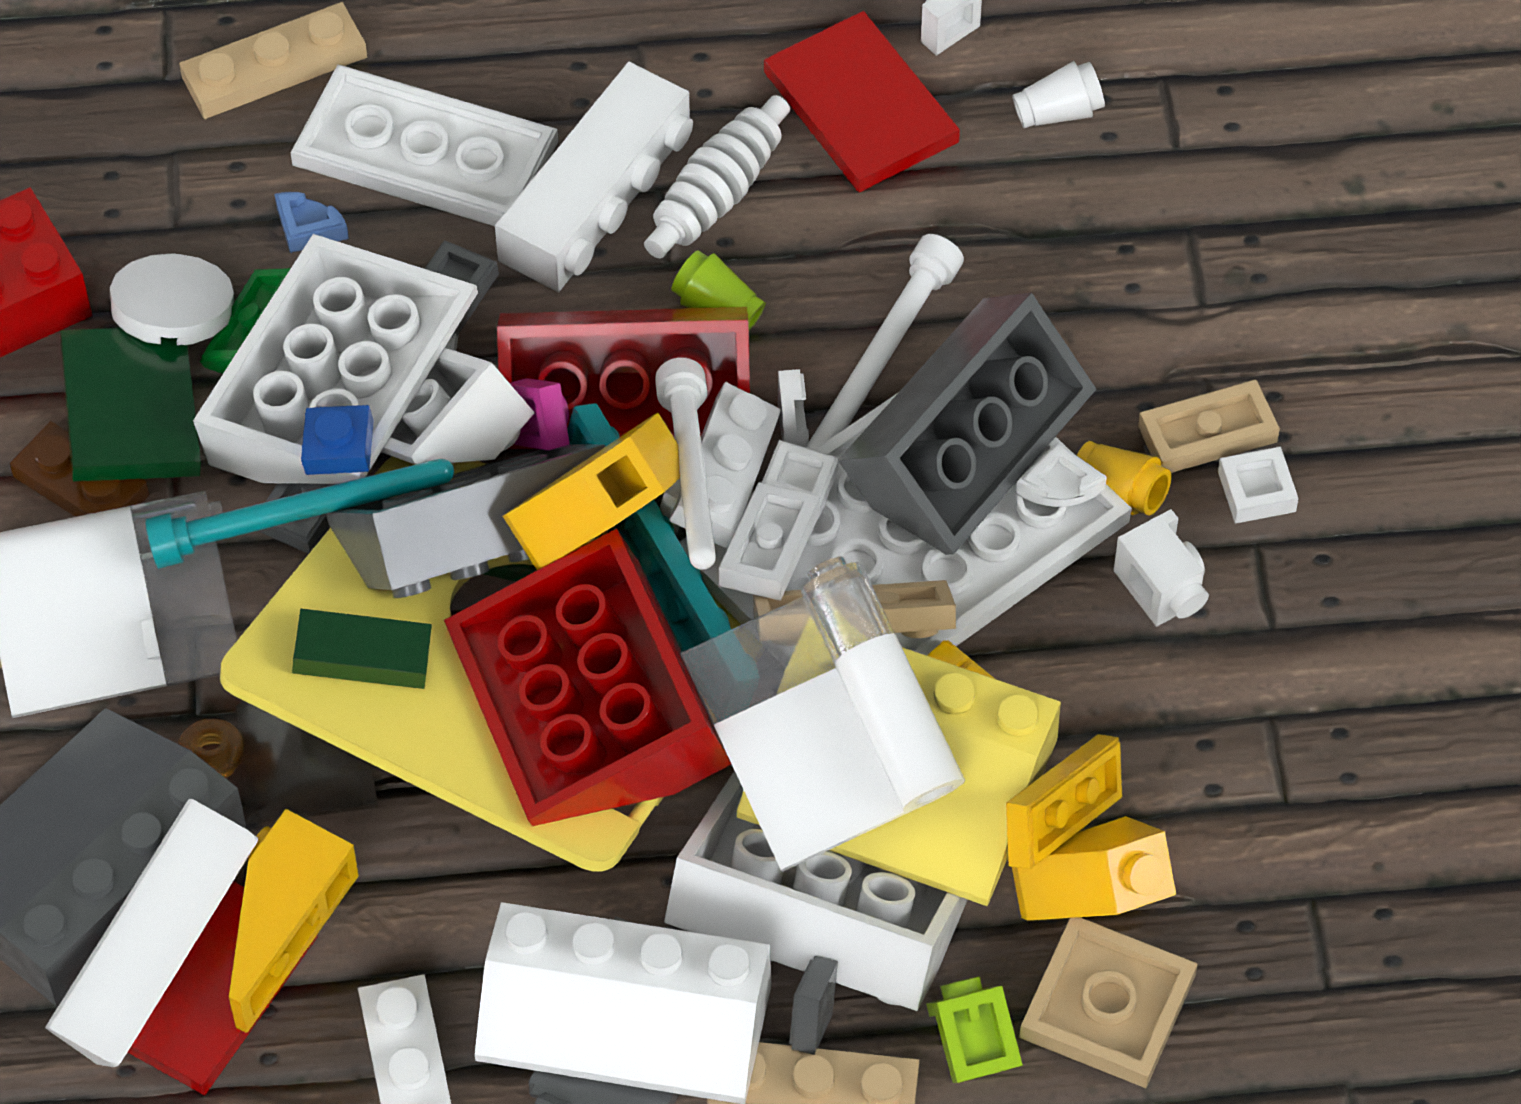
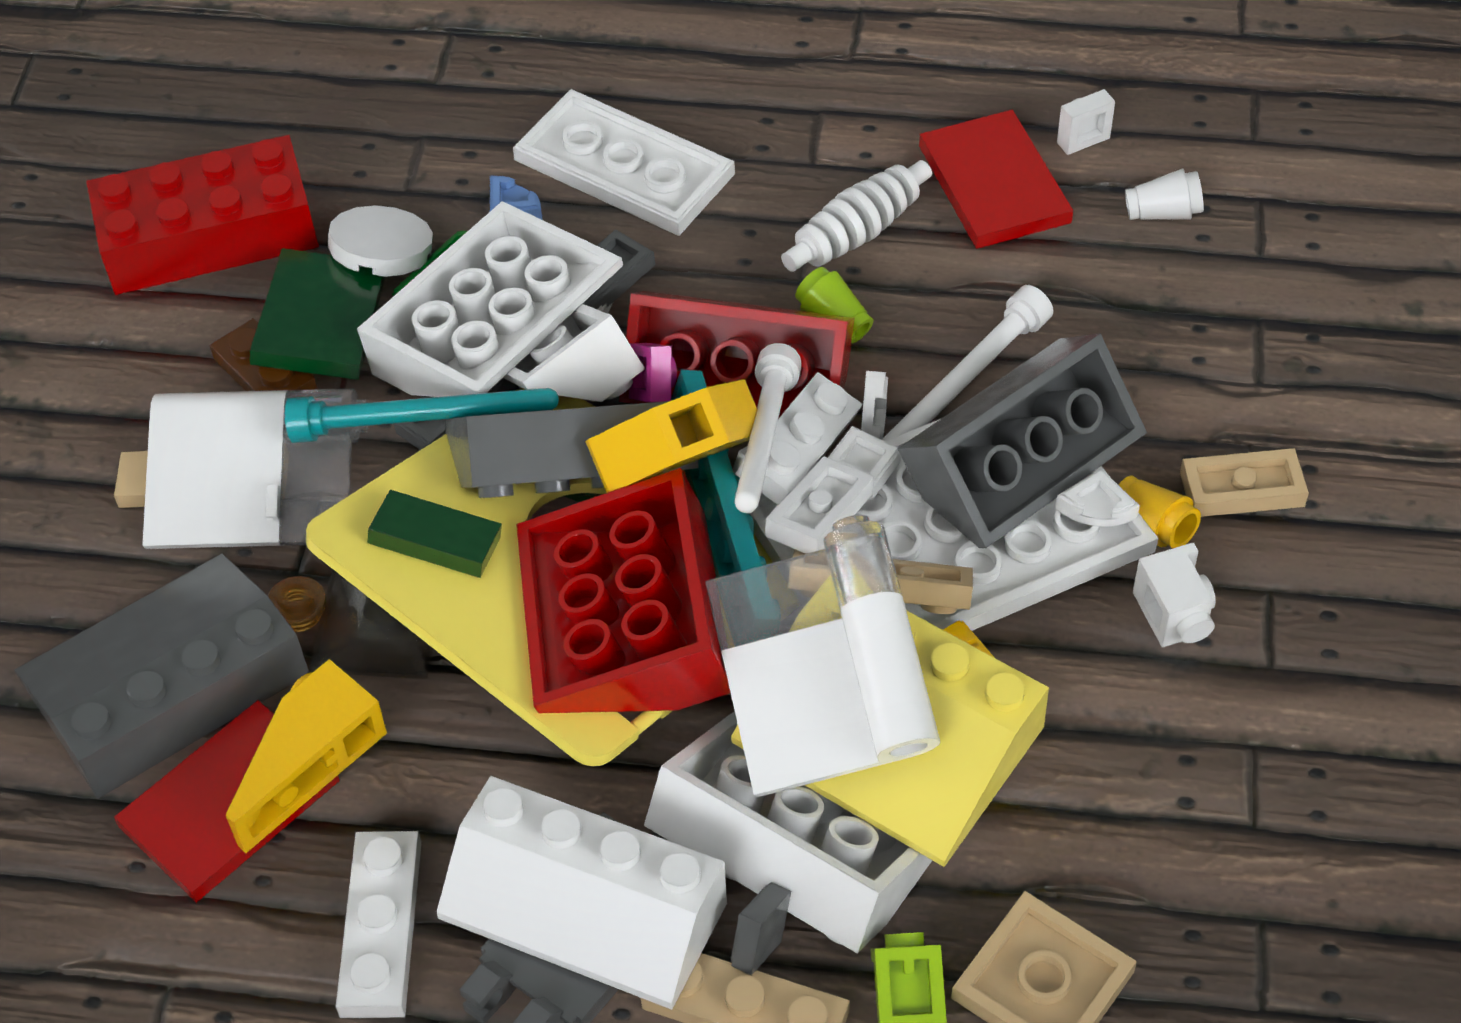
camera: 15 degrees right, 5 degrees down
white slope [45,799,258,1067] -> none
tan plate [179,2,367,119] -> none
blue plate [301,405,374,475] -> none
white brick [495,62,693,293] -> none
yellow tile [1006,734,1122,870] -> none
yellow slope [1012,816,1176,921] -> none
white plate [1218,447,1299,524] -> none

